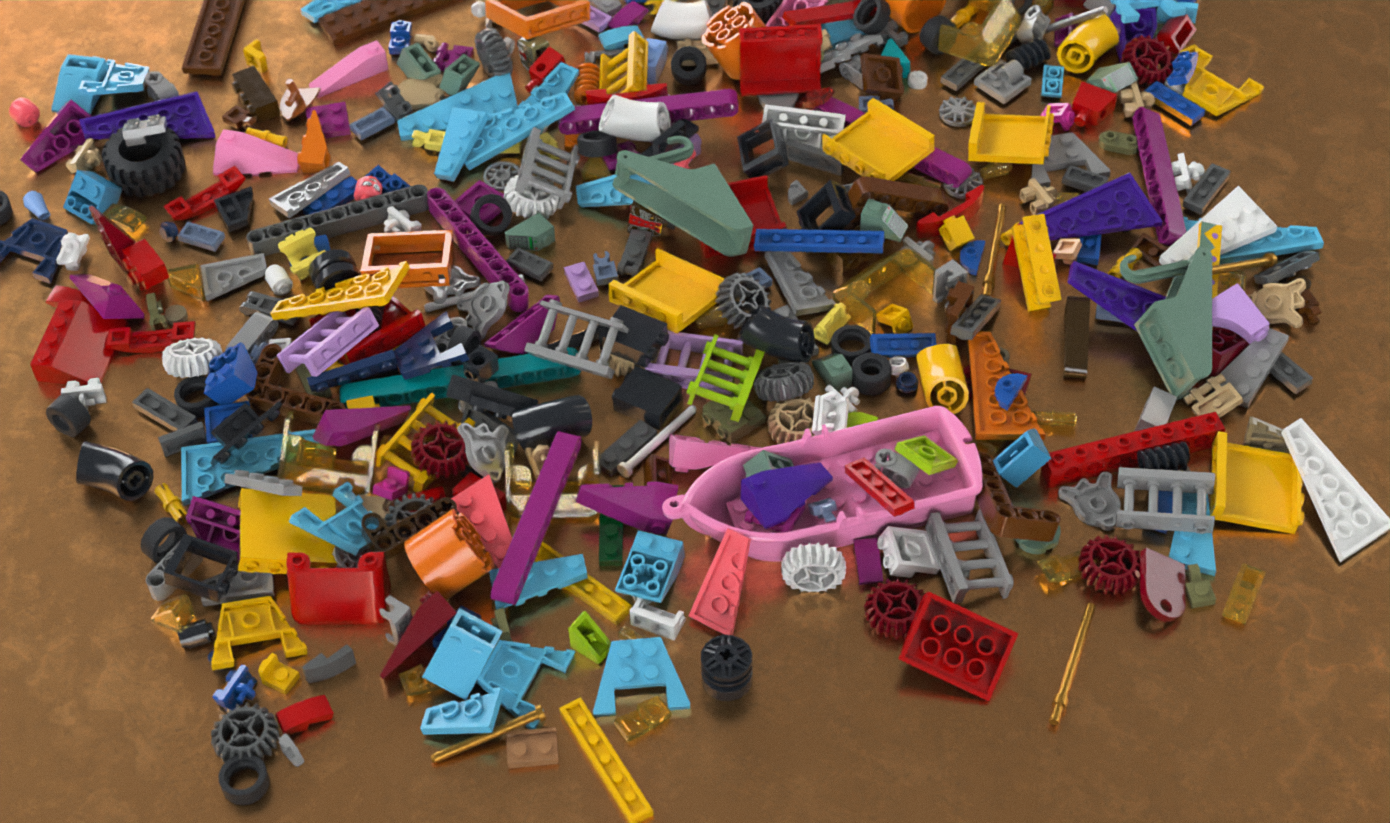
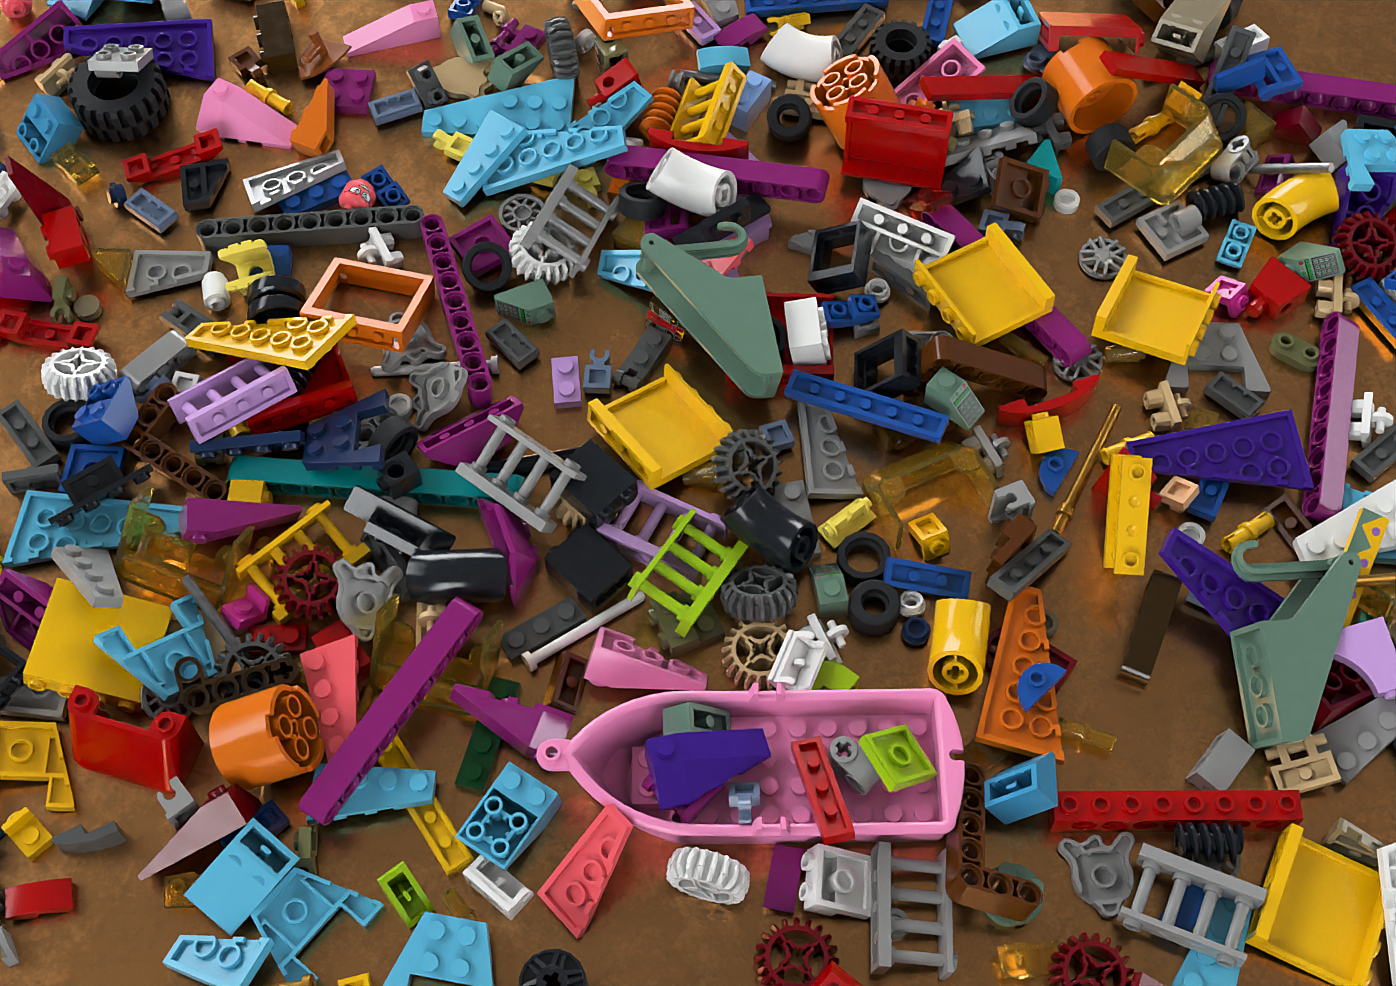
camera: 15 degrees right, 10 degrees up
none -> flat silver bar [181,574,254,668]
none -> magenta wedge [477,498,540,607]
none -> white brick [784,297,831,365]
none -> light grey tile [788,230,817,255]
none -> blue slope [820,294,881,329]
none -> white plate [864,278,890,303]
none -> black wing [938,147,992,206]

